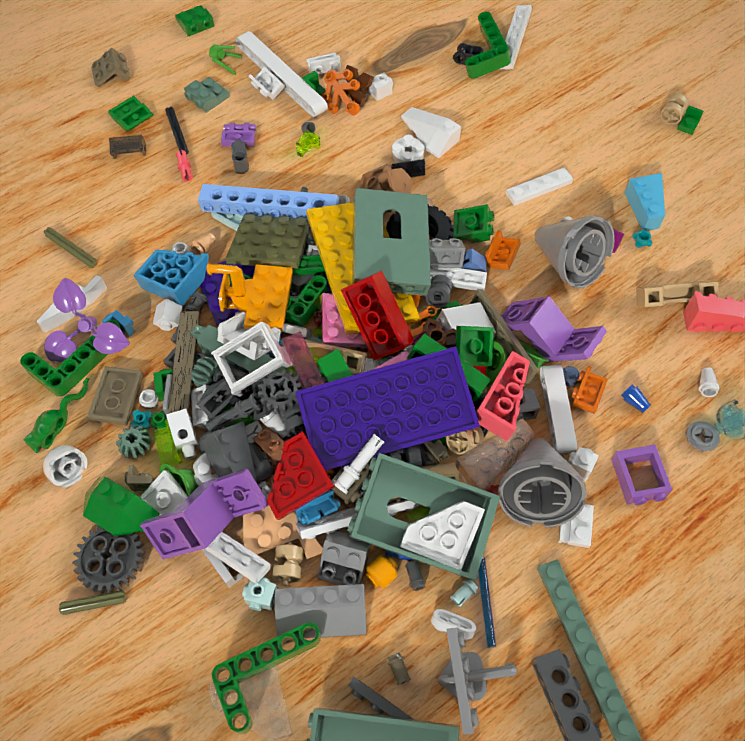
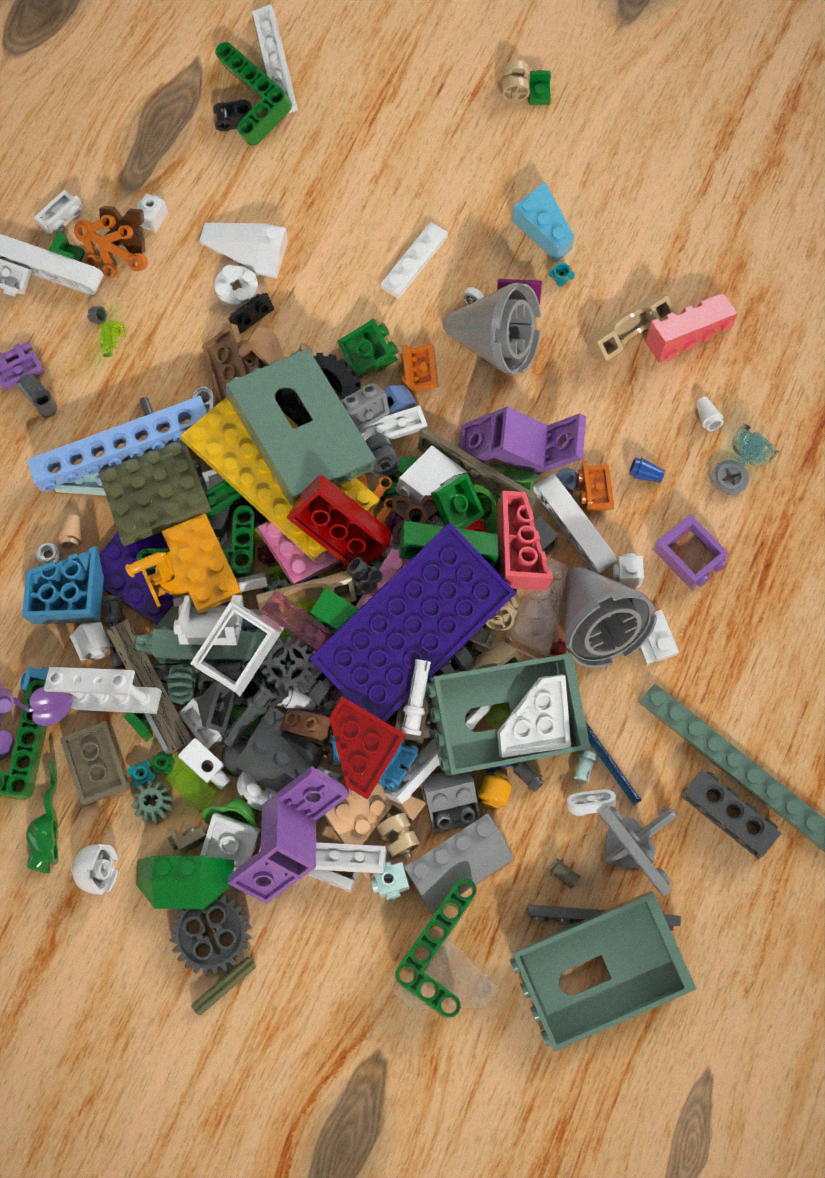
camera: 30 degrees left, 10 degrees up
white plate [139,389,159,408] -> none
none -> white fence [43,667,162,714]
none -> dark grey plate [347,557,382,594]

